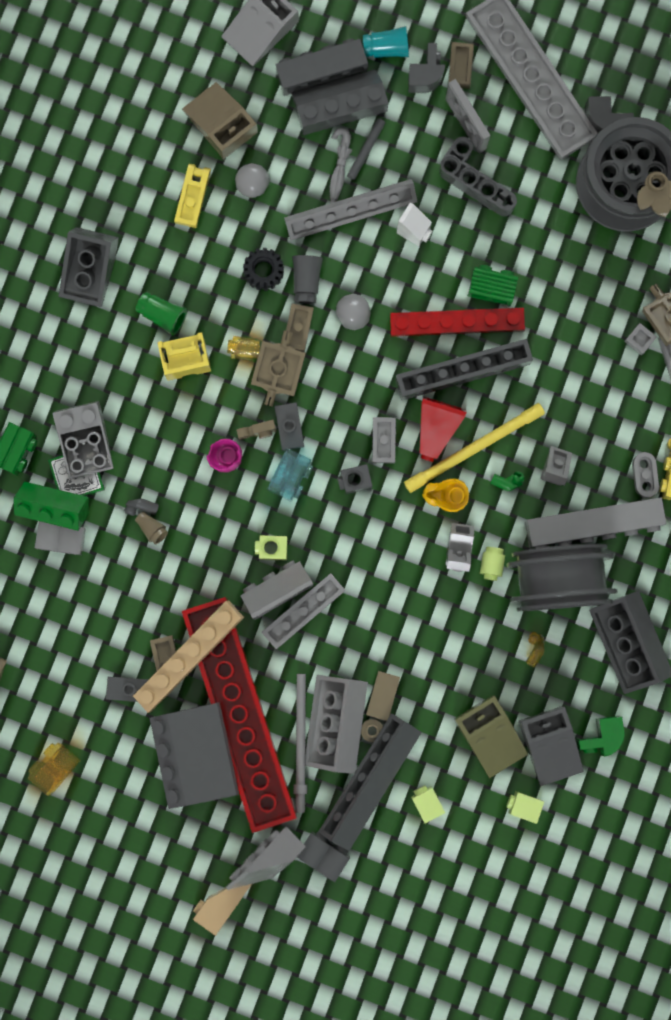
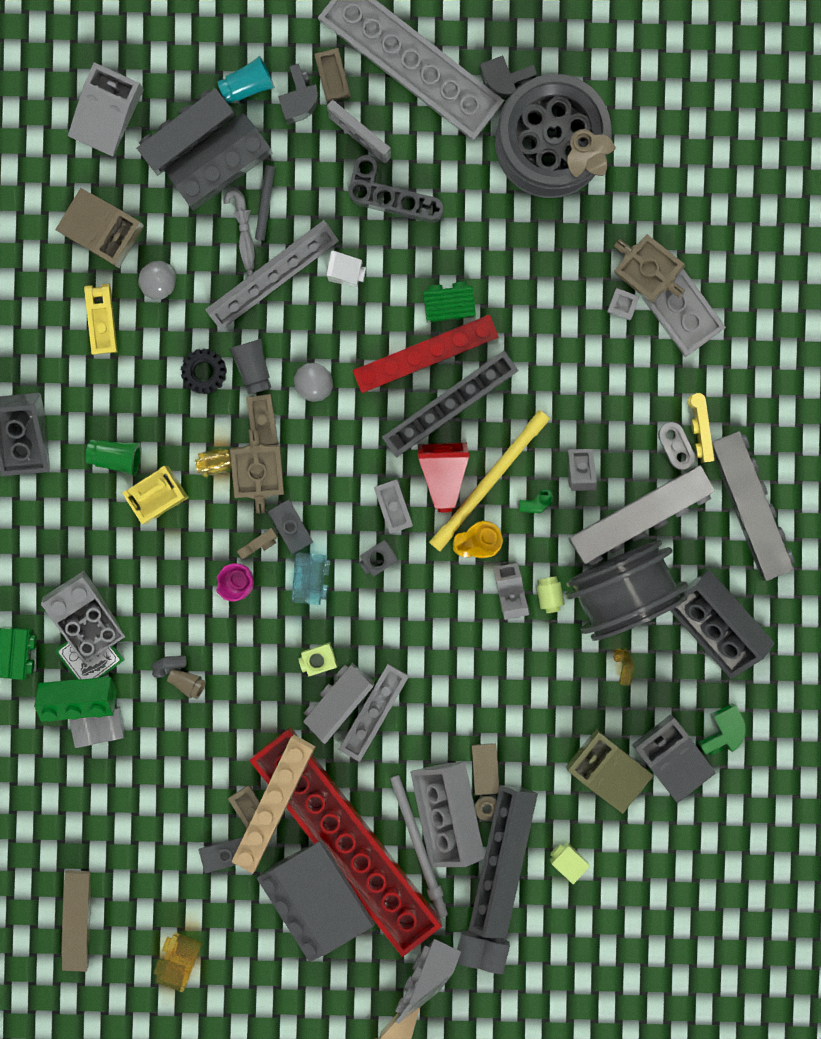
camera: 20 degrees left, 5 degrees up
yellowish green brick [506,791,544,824] -> none

